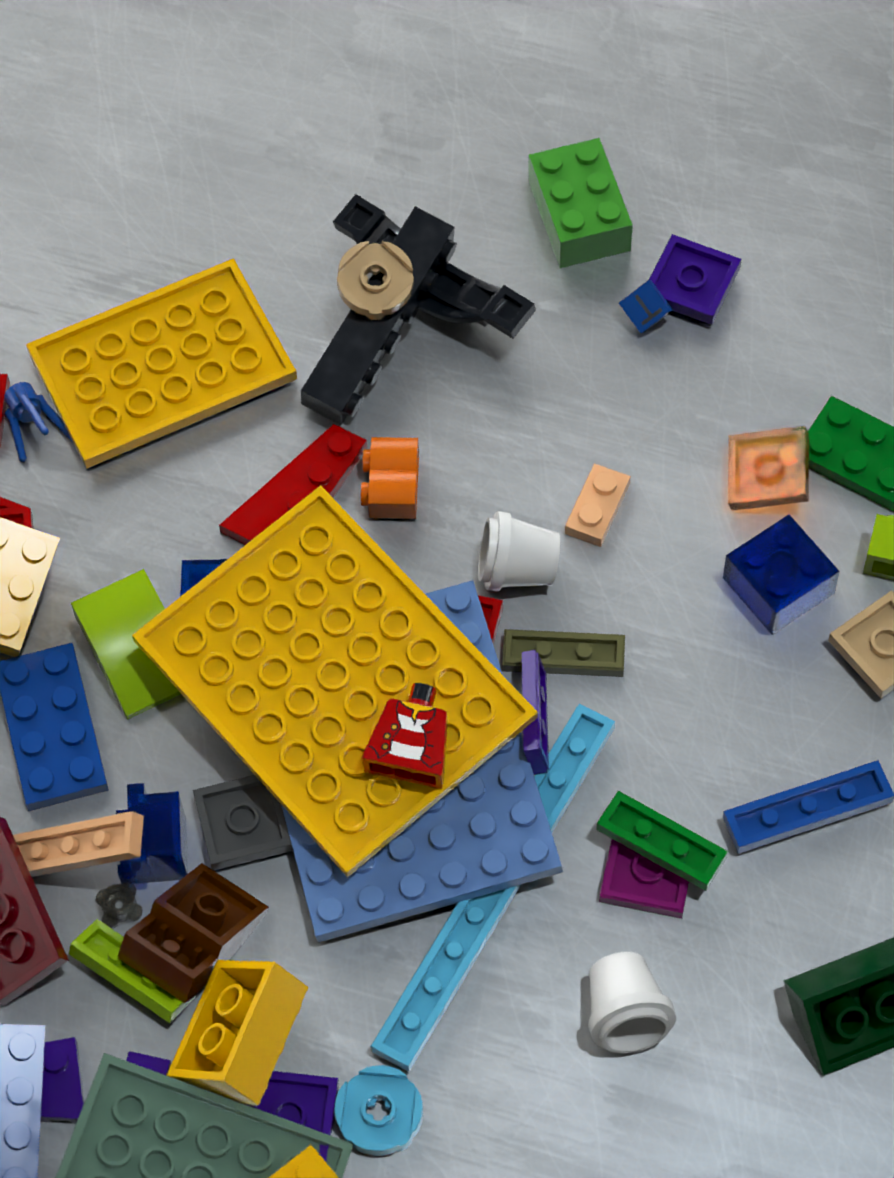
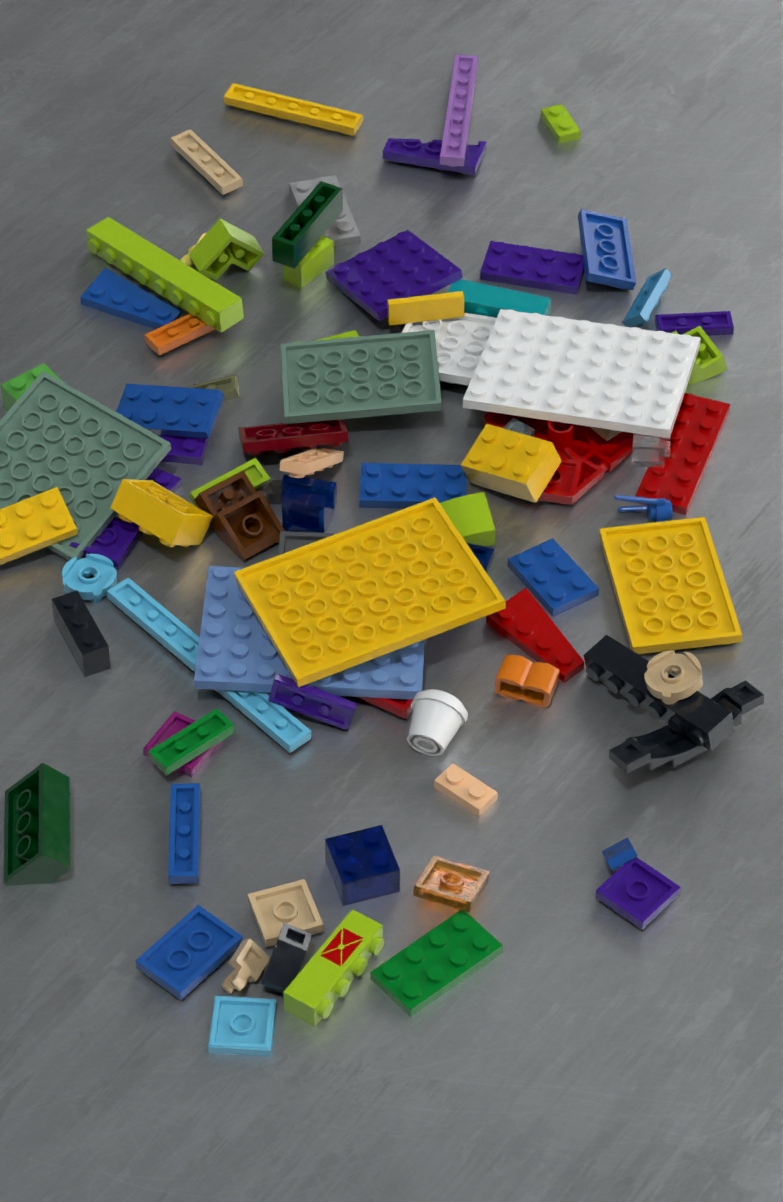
camera: 105 degrees right, 15 degrees down
torso [362,683,448,789] -> none
olive tile [502,629,625,677] -> none
bright green brick [528,138,633,268] -> none
white piece [588,952,676,1053] -> none
none -> black brick [52,590,111,677]
none -> blue plate [507,538,599,617]

